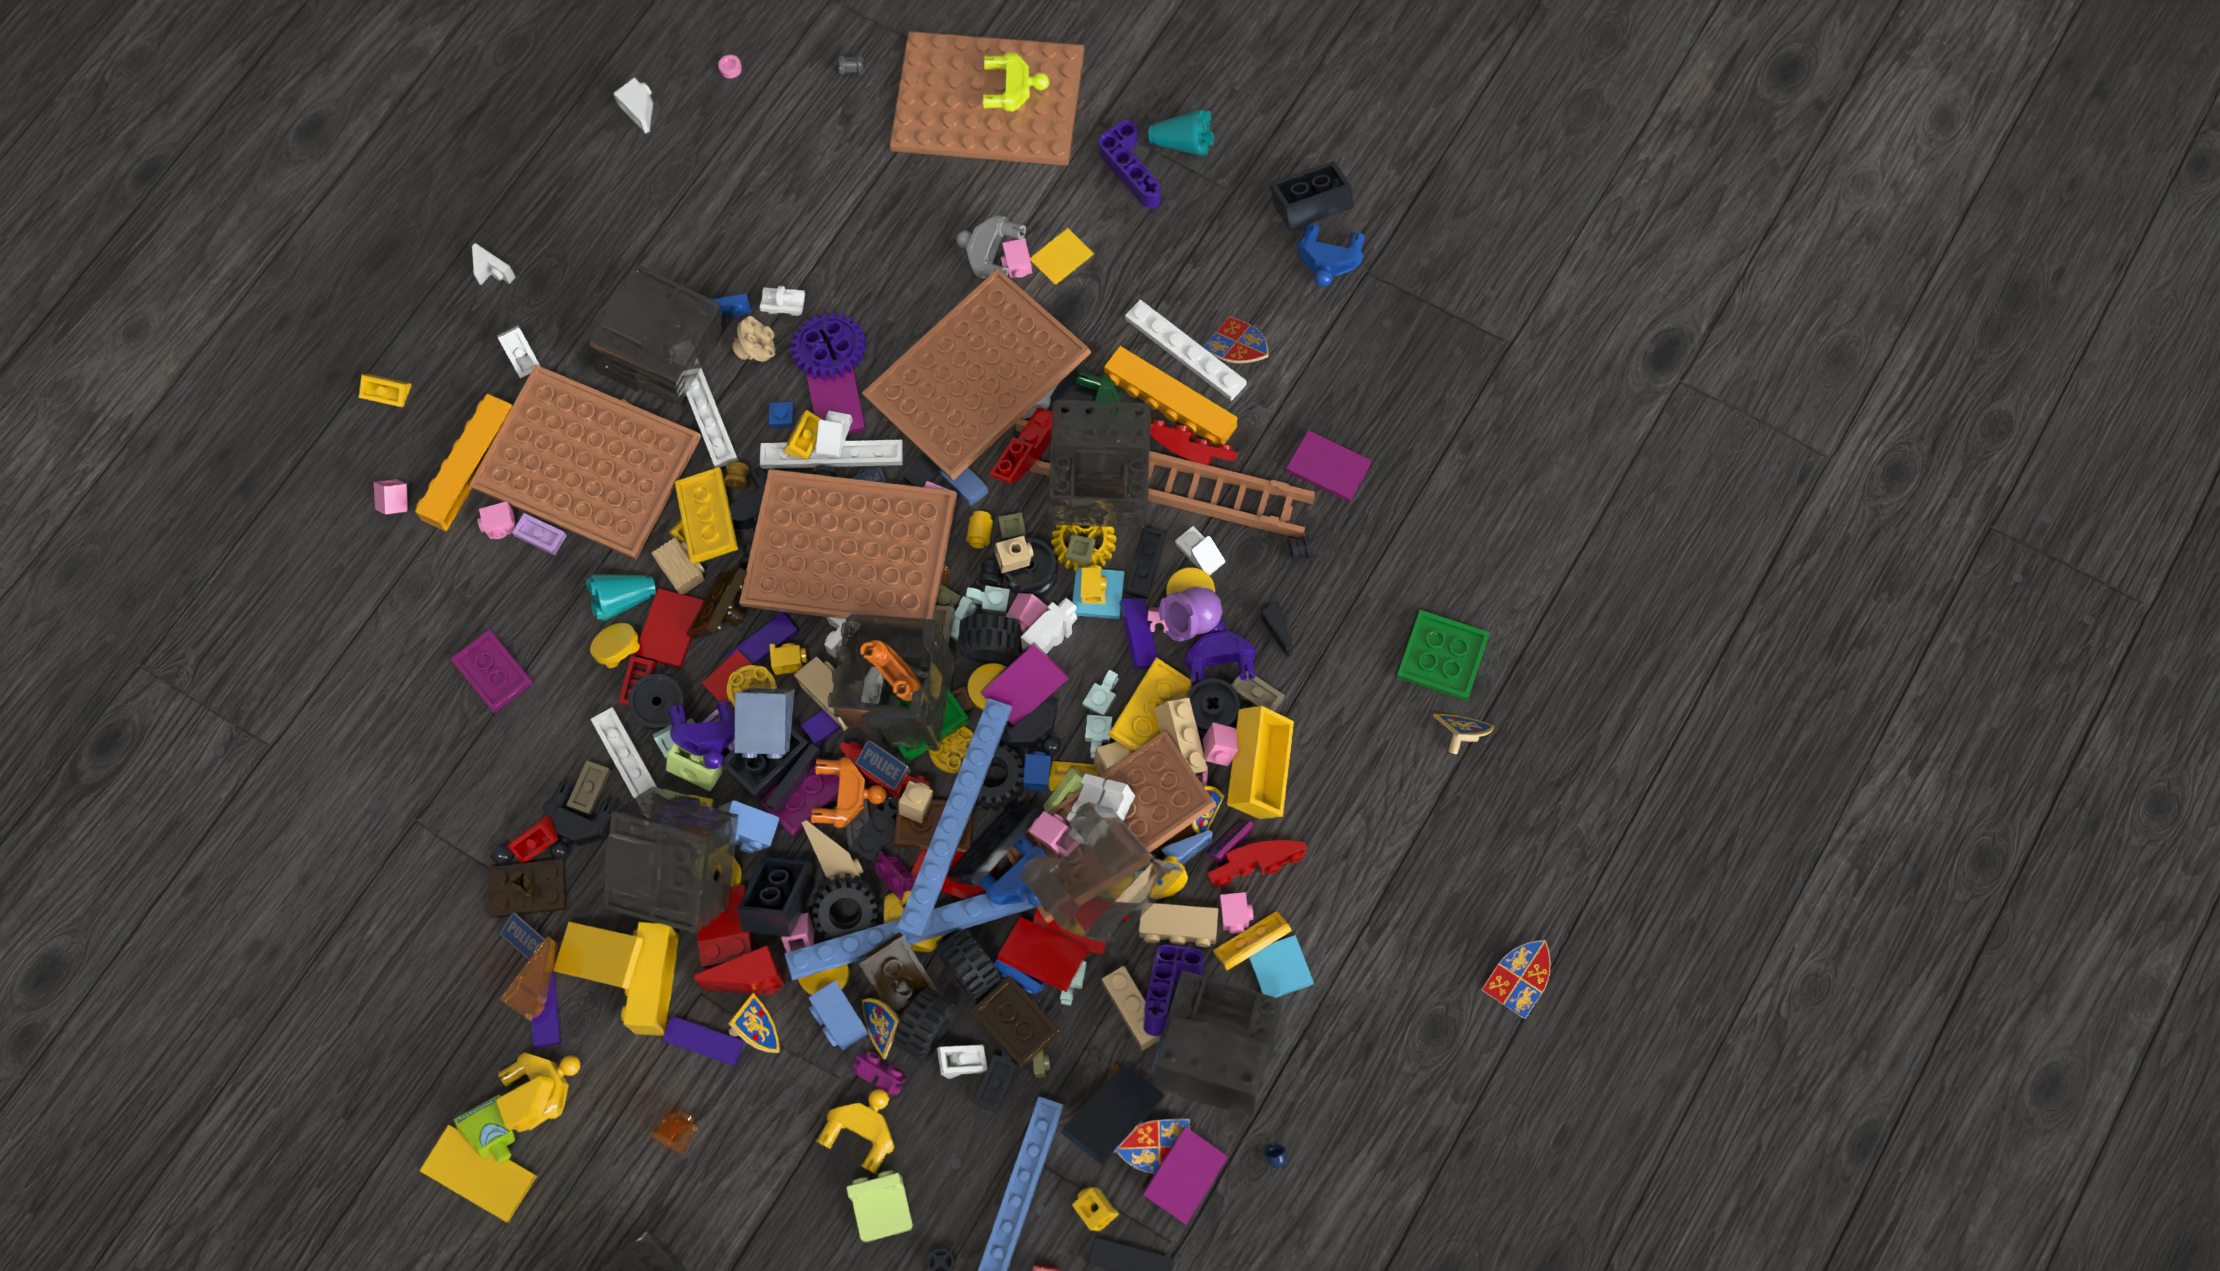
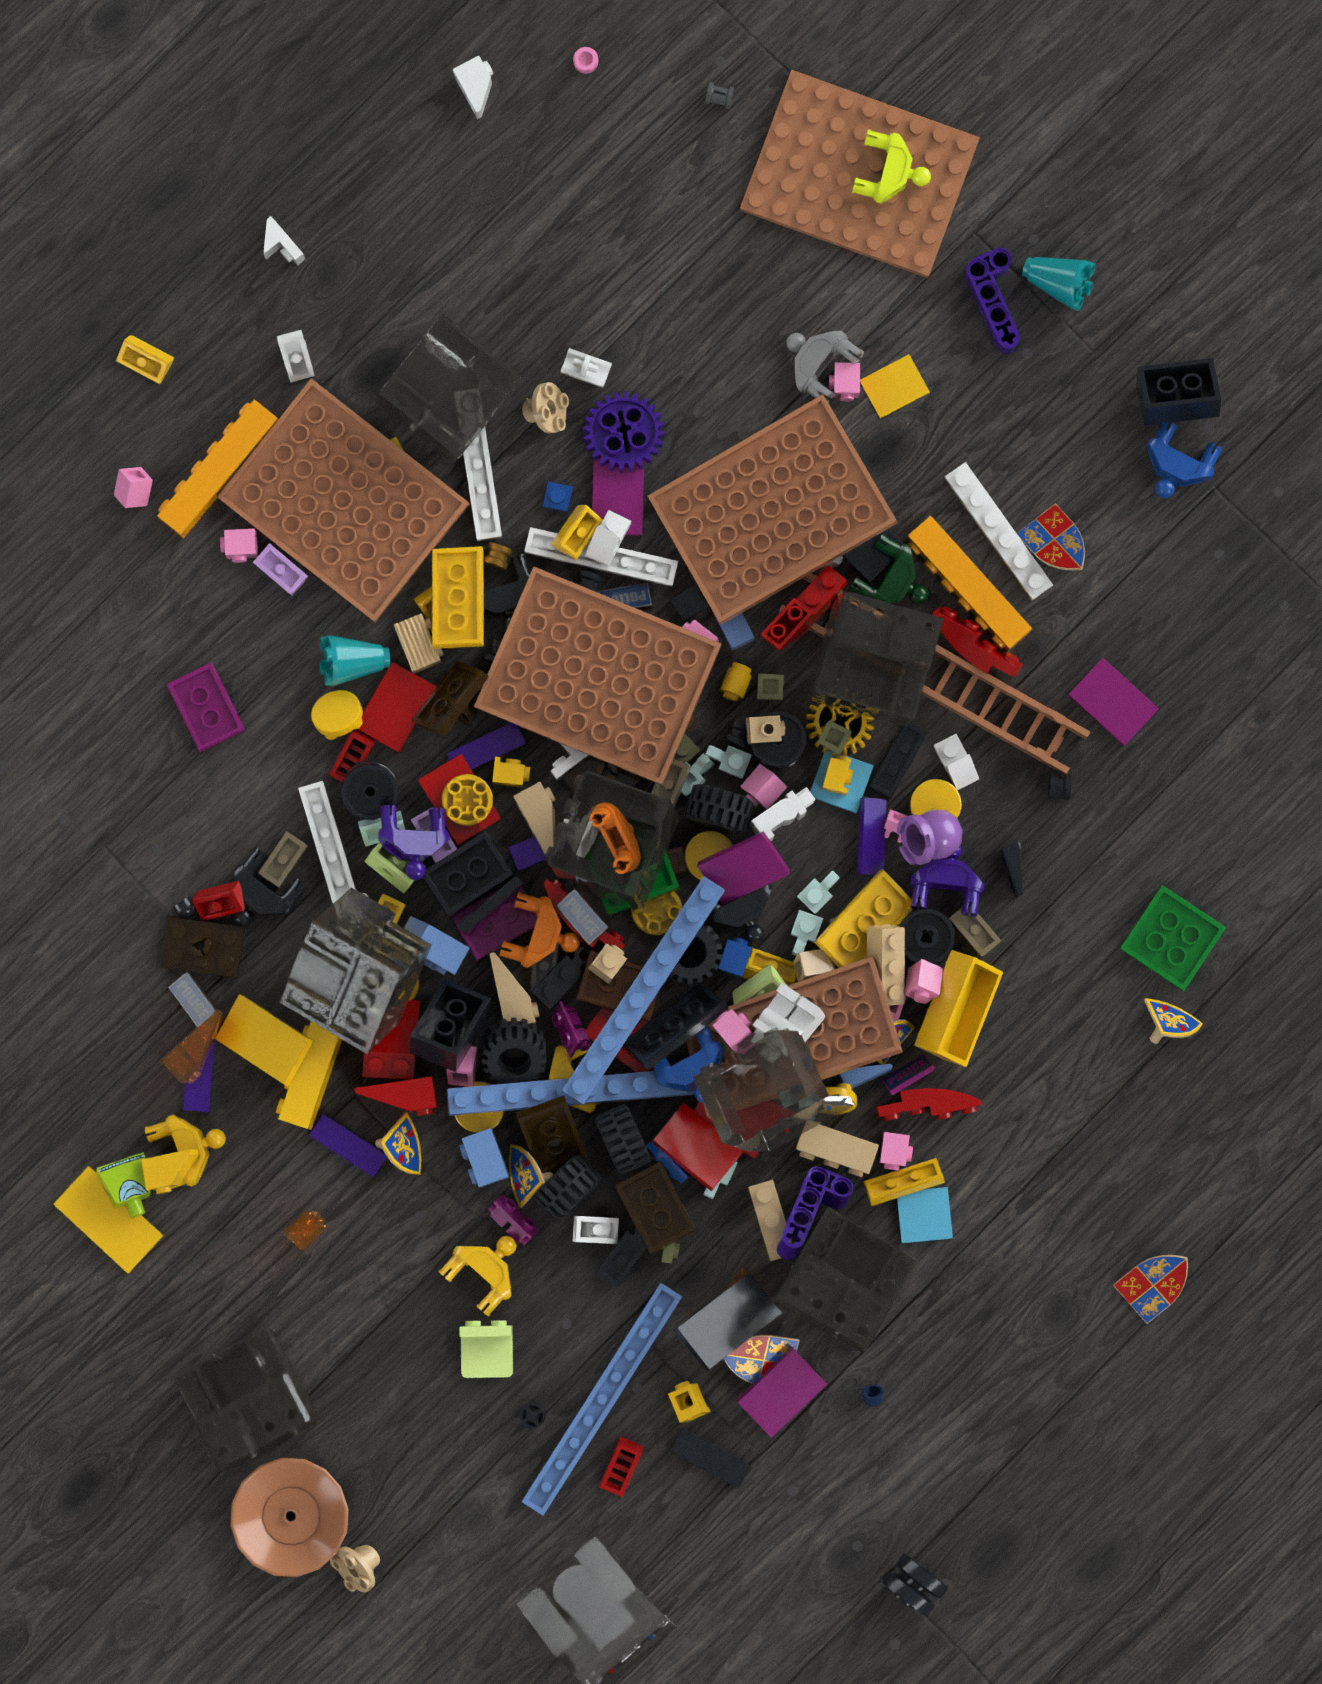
camera: 10 degrees right, 15 degrees up
blue plate [701,293,752,320] -> none
sand blue slope [735,688,794,758] -> none

